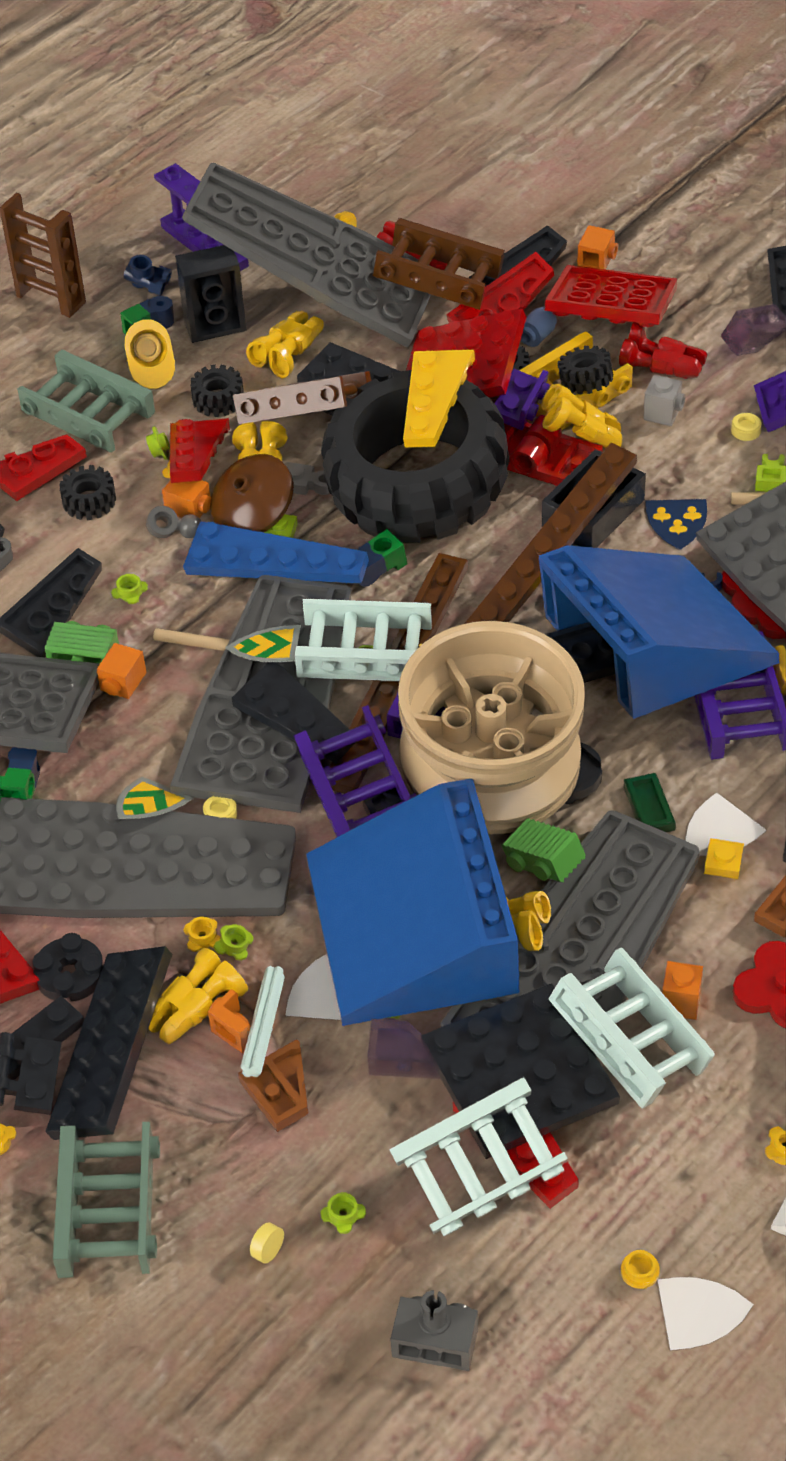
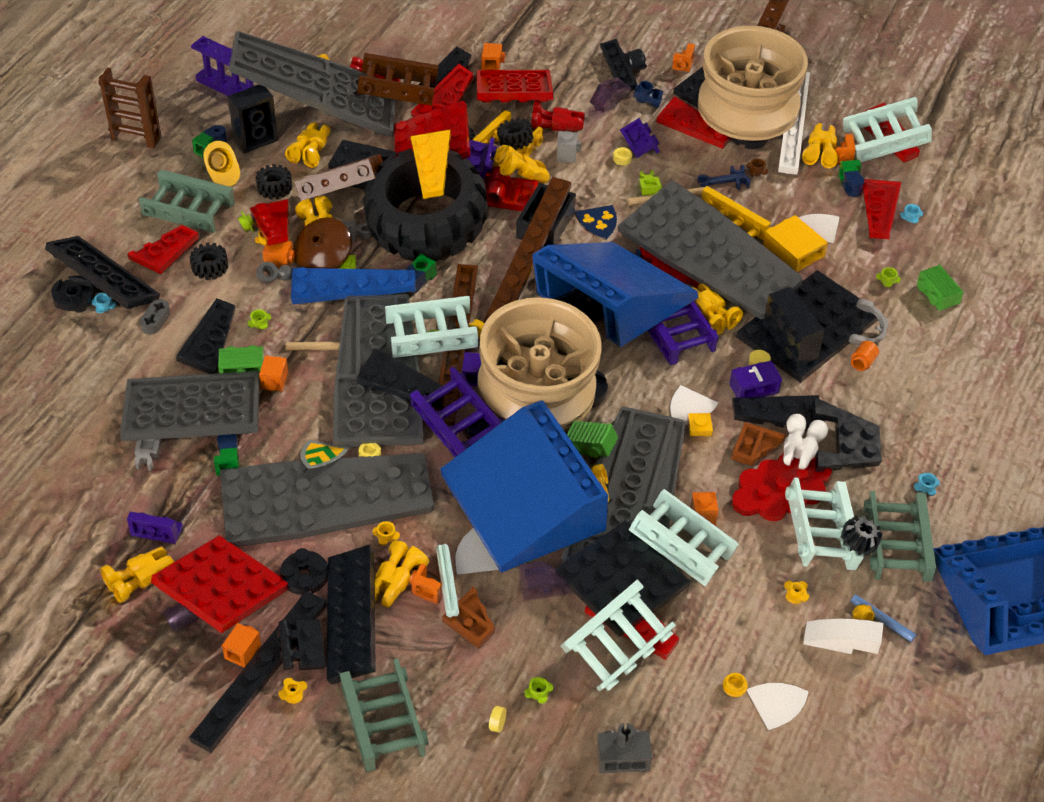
camera: 20 degrees left, 0 degrees up
dark blue plate [123,255,172,296] -> none
lime plate [214,924,254,961] -> none
sticker [225,625,301,662] -> none
medium blue brick [520,307,557,347] -> none
dark green tile [623,773,676,832] -> none

